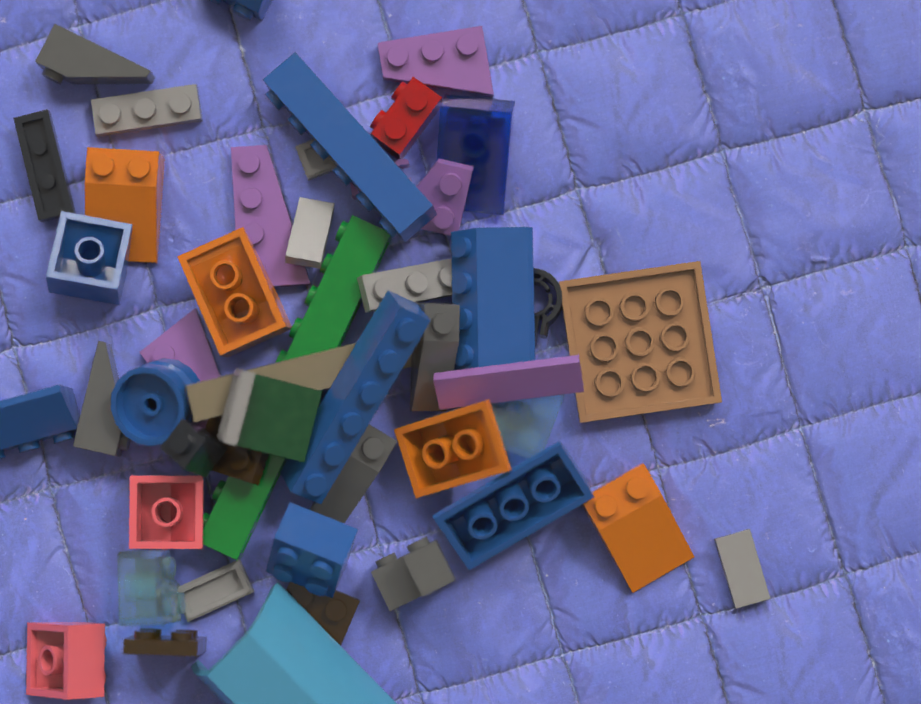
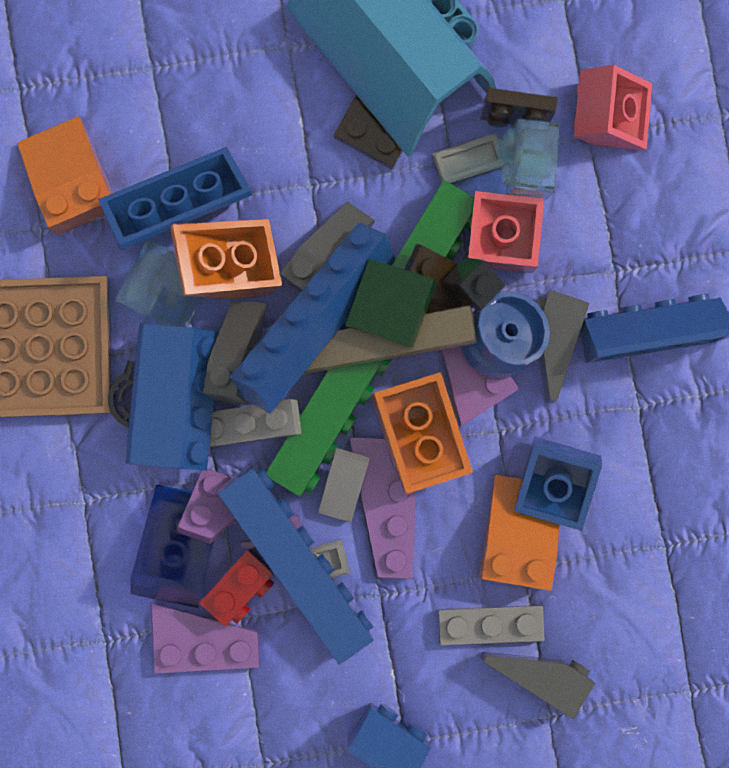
camera: 175 degrees left, 0 degrees up
black plate [13,109,76,222] -> none
light grey tile [217,368,256,446] -> none
blue brick [265,502,358,598] -> none
dark grey brick [371,536,455,611] -> none
medium lavender tile [433,355,584,410] -> none

